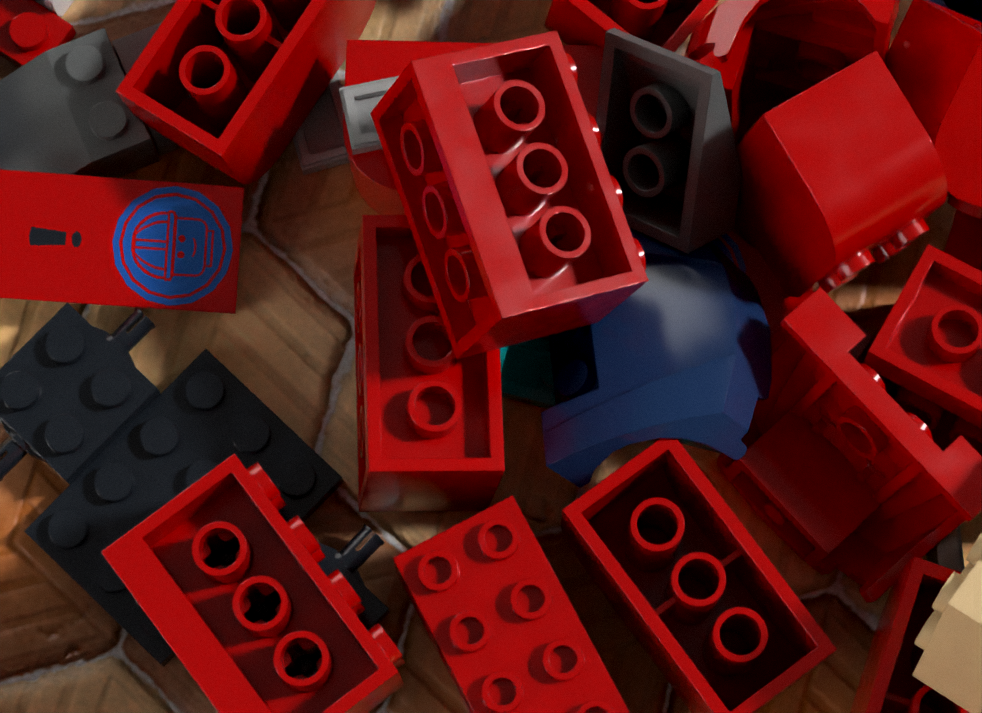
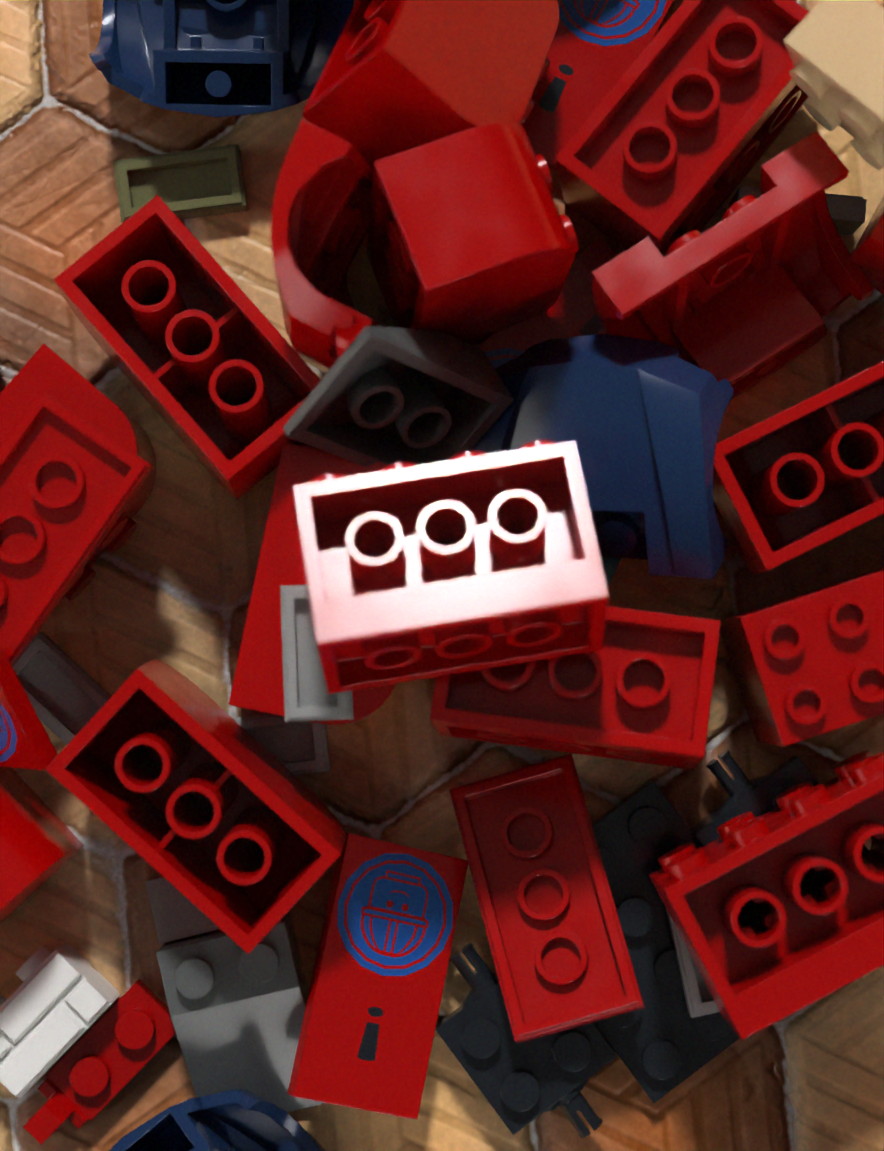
camera: 85 degrees left, 10 degrees up
none -> red tile [449,754,645,1043]

